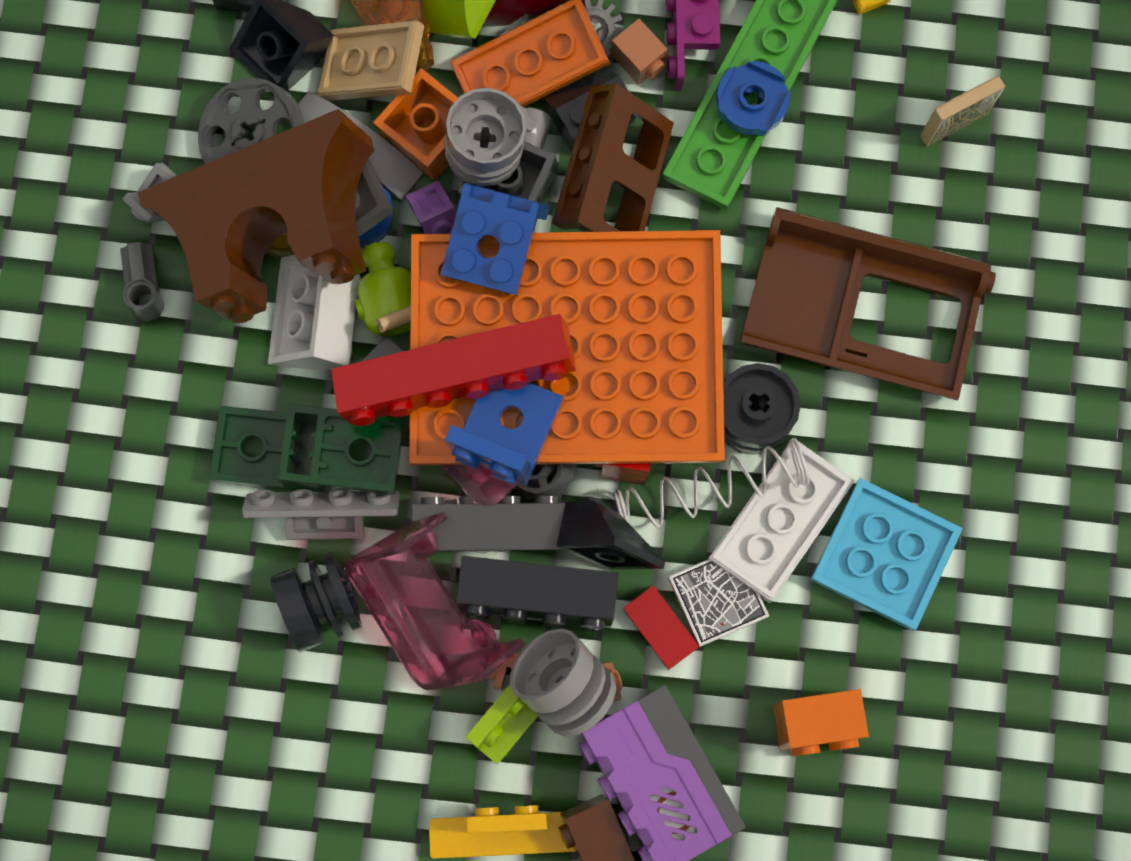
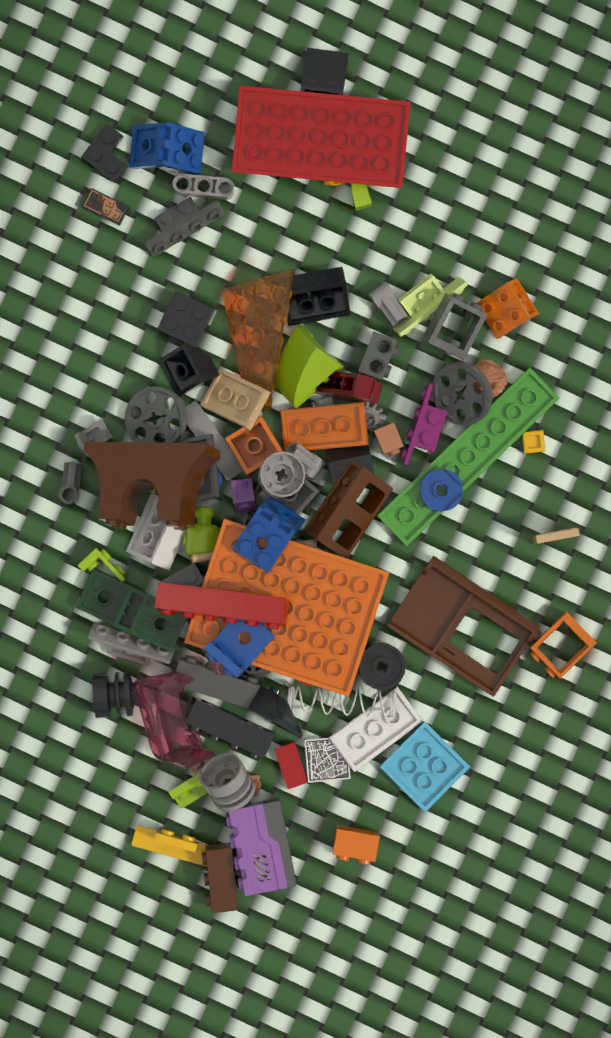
camera: 20 degrees right, 10 degrees up
none -> lime bracket [77,548,127,582]
none -> orange window [529,612,597,679]

